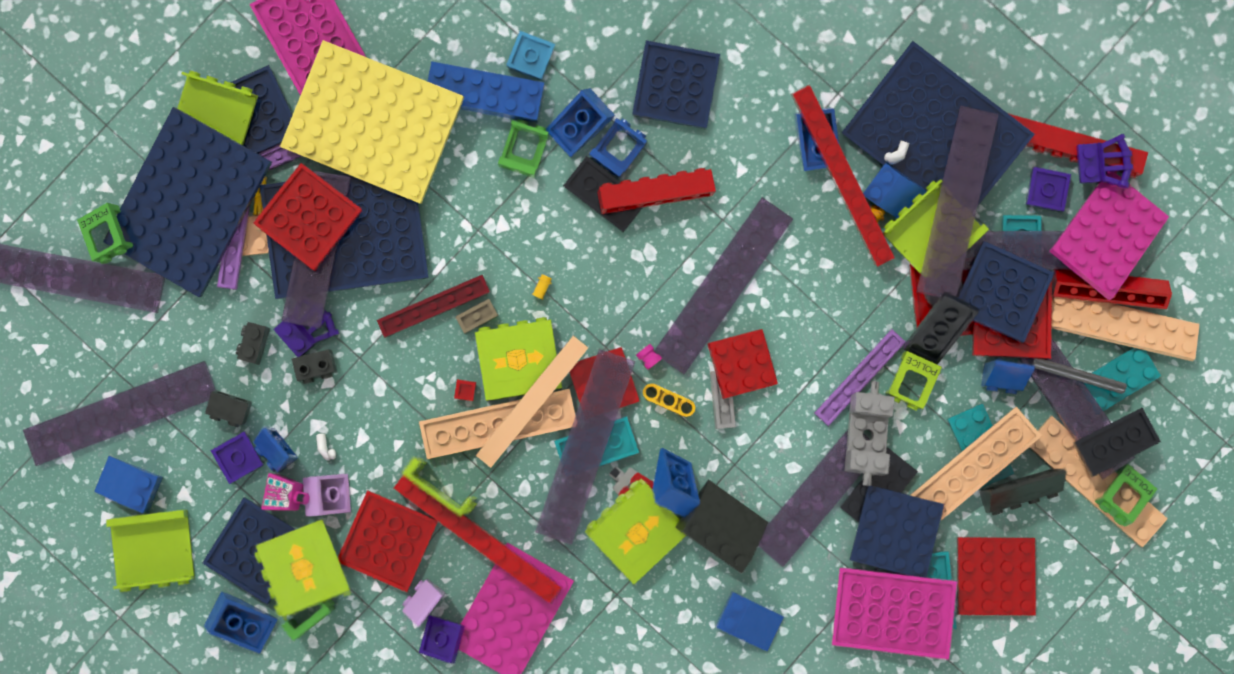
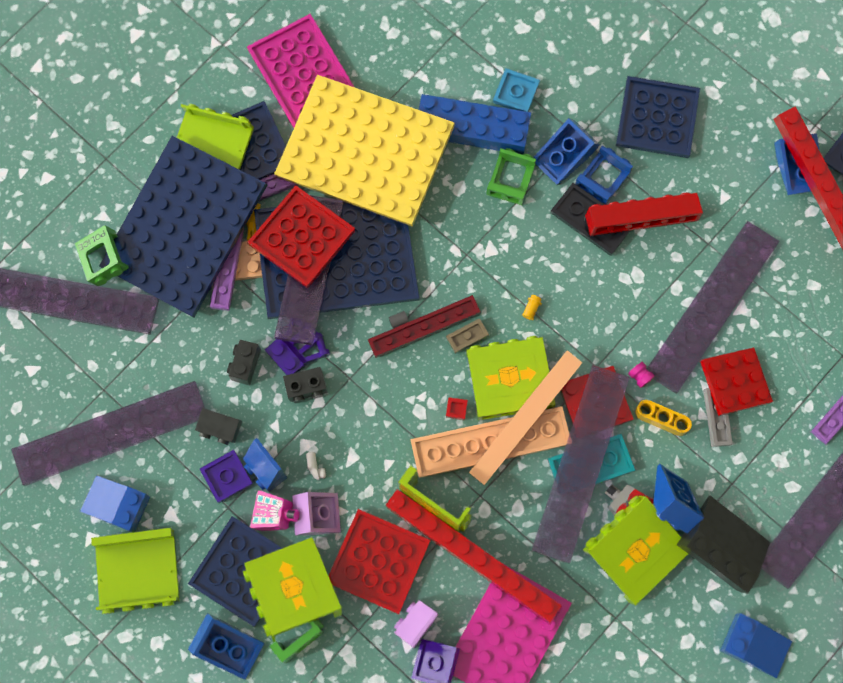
camera: 10 degrees right, 10 degrees down
none -> dark grey hinge [388,311,409,328]

